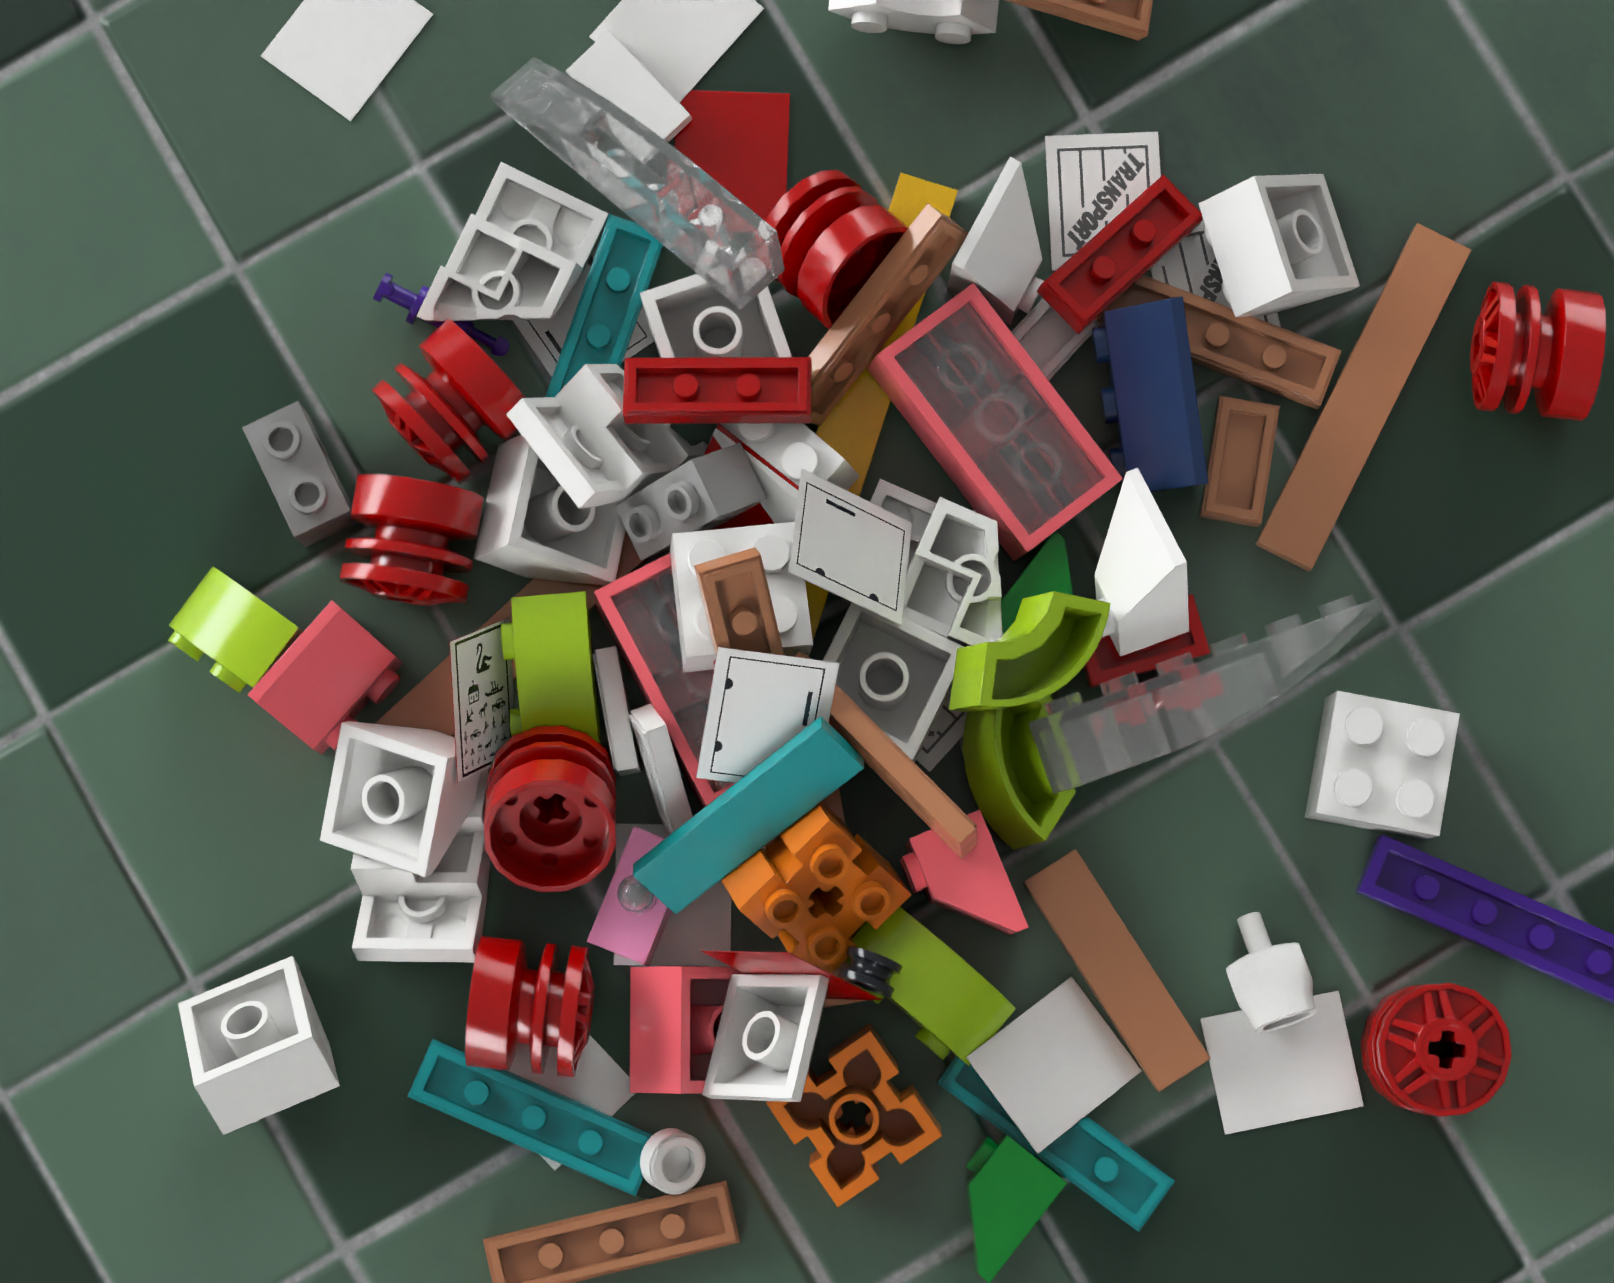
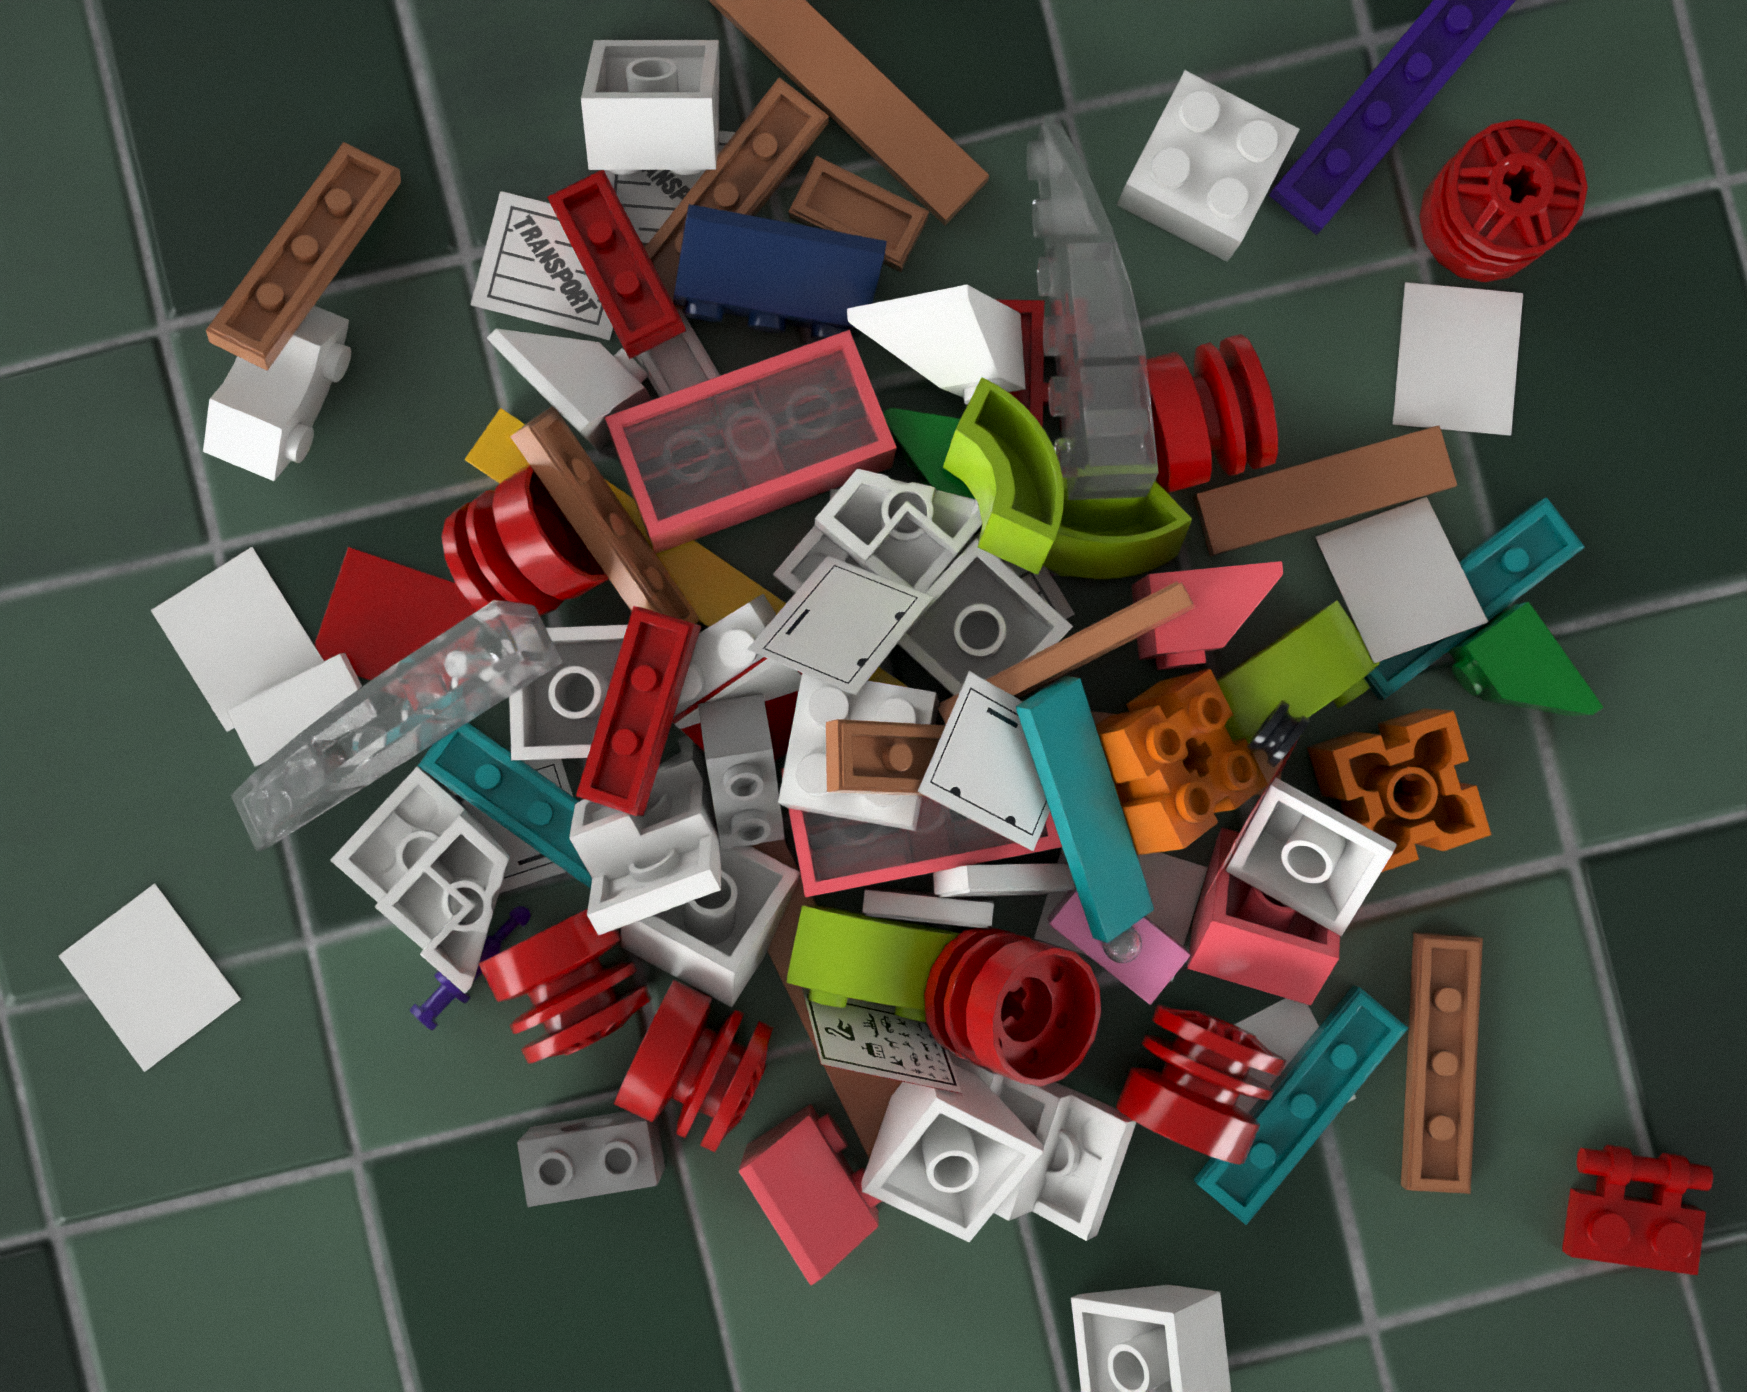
camera: 75 degrees left, 5 degrees up
lime brick [168,566,304,693] -> none
white tile [640,1128,706,1195] -> none
white piece [1226,912,1317,1033] -> none
none -> red wheel [1130,334,1278,493]

